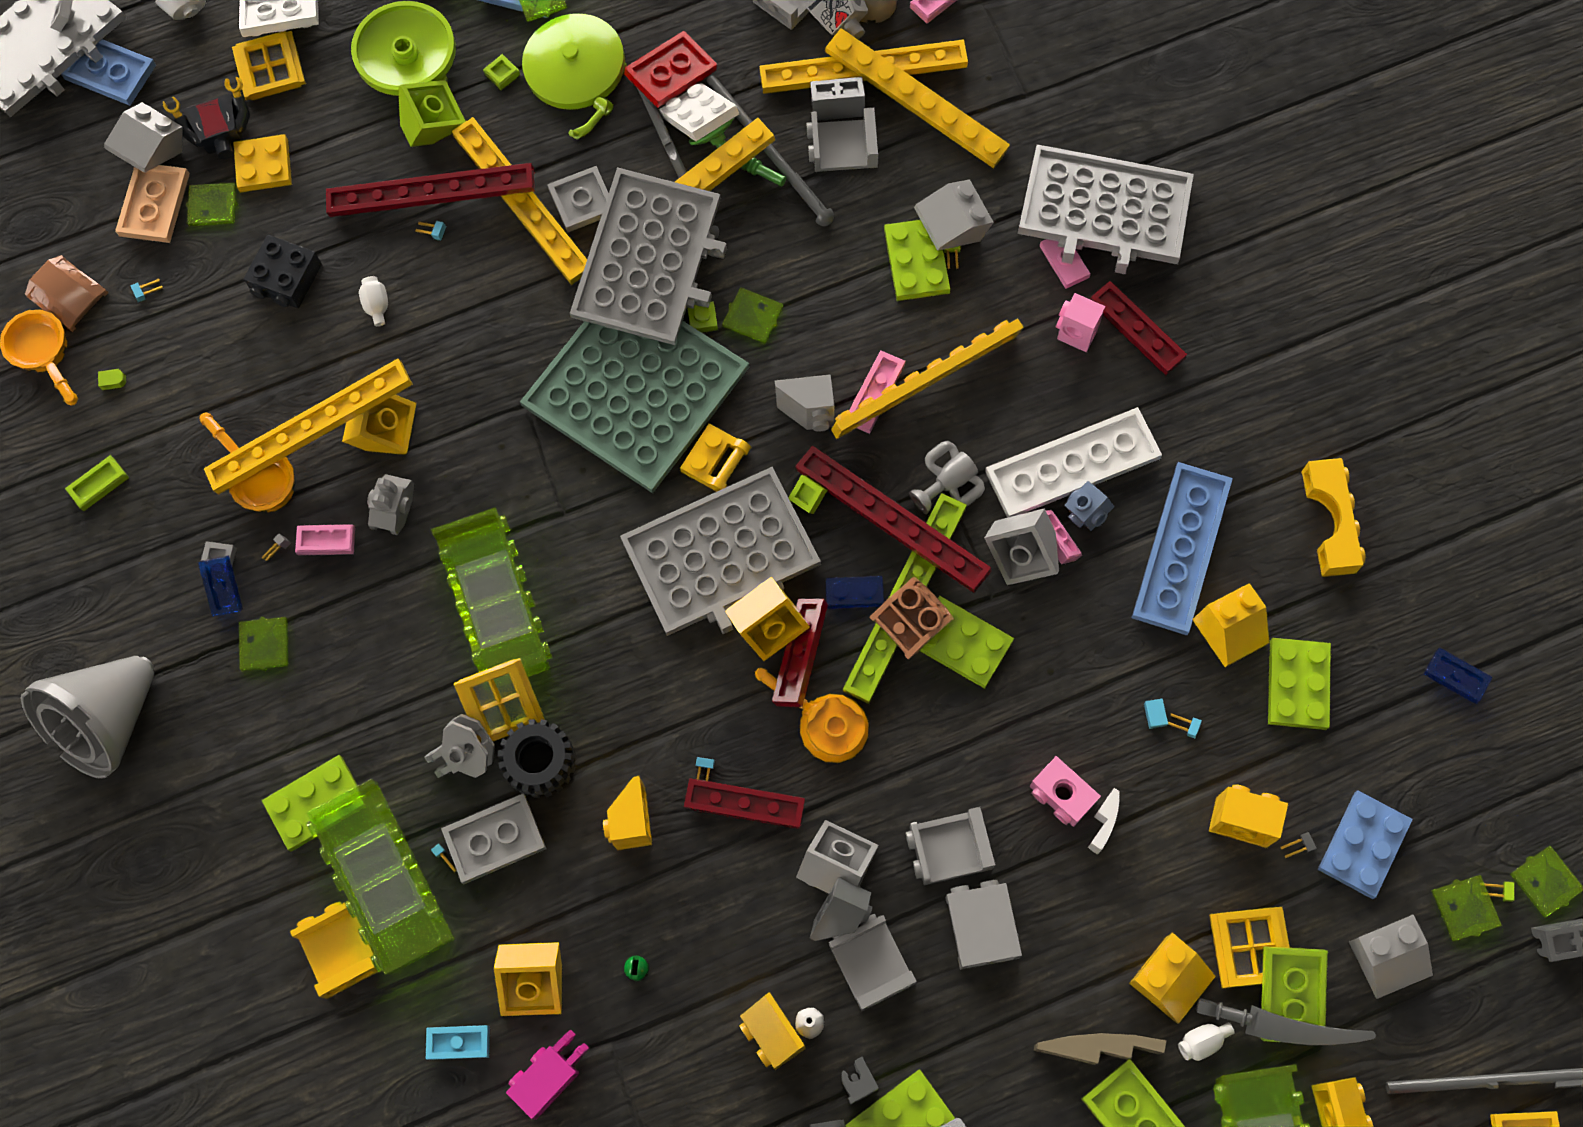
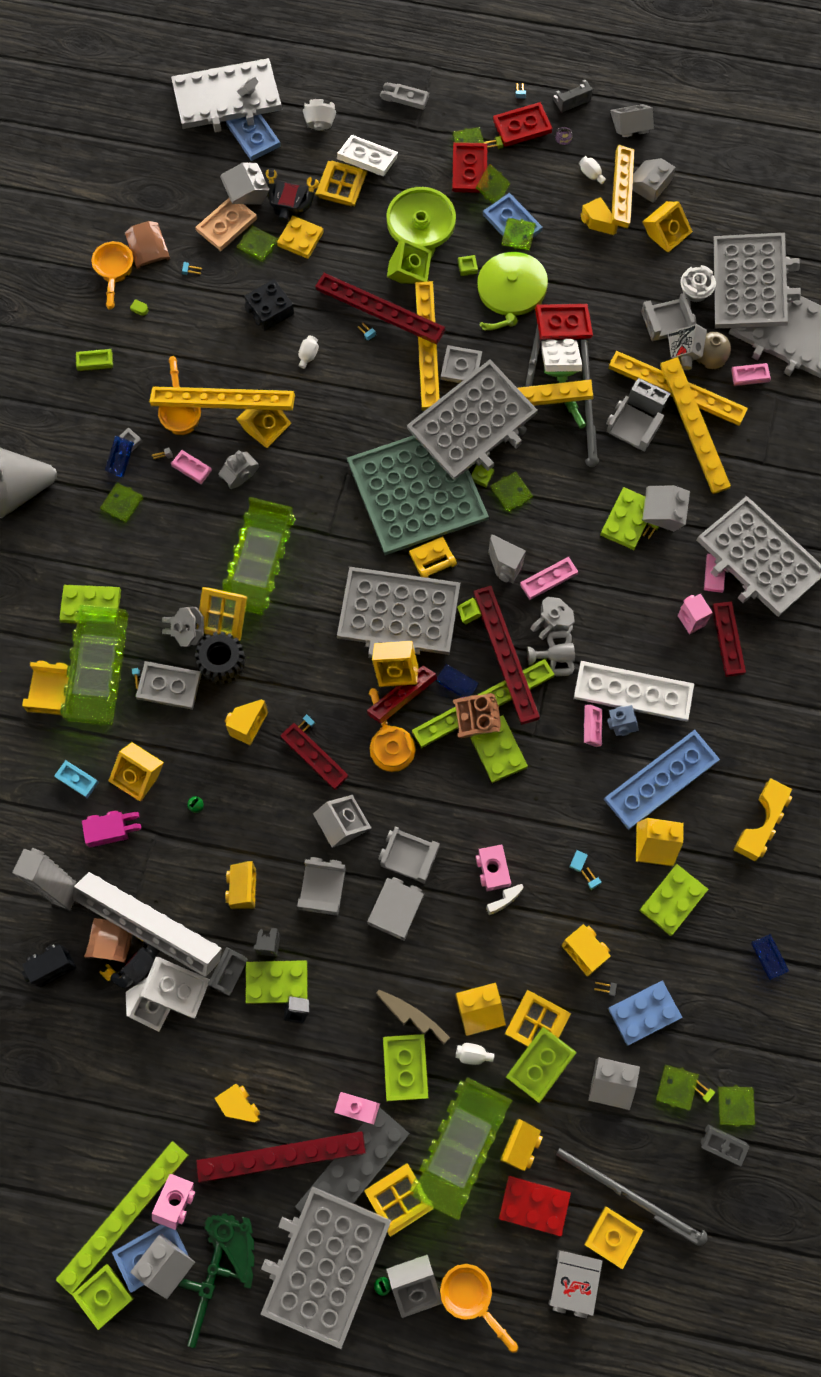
camera: 30 degrees right, 0 degrees up
white plant [795,1008,824,1039] -> none
dark grey slope [810,878,872,941] -> none
yellow plate [831,319,1024,439] -> none
light grey slope [984,508,1059,585] -> none
dark grey sword [1196,998,1376,1045] -> none
none -> light grey hinge [530,597,575,640]

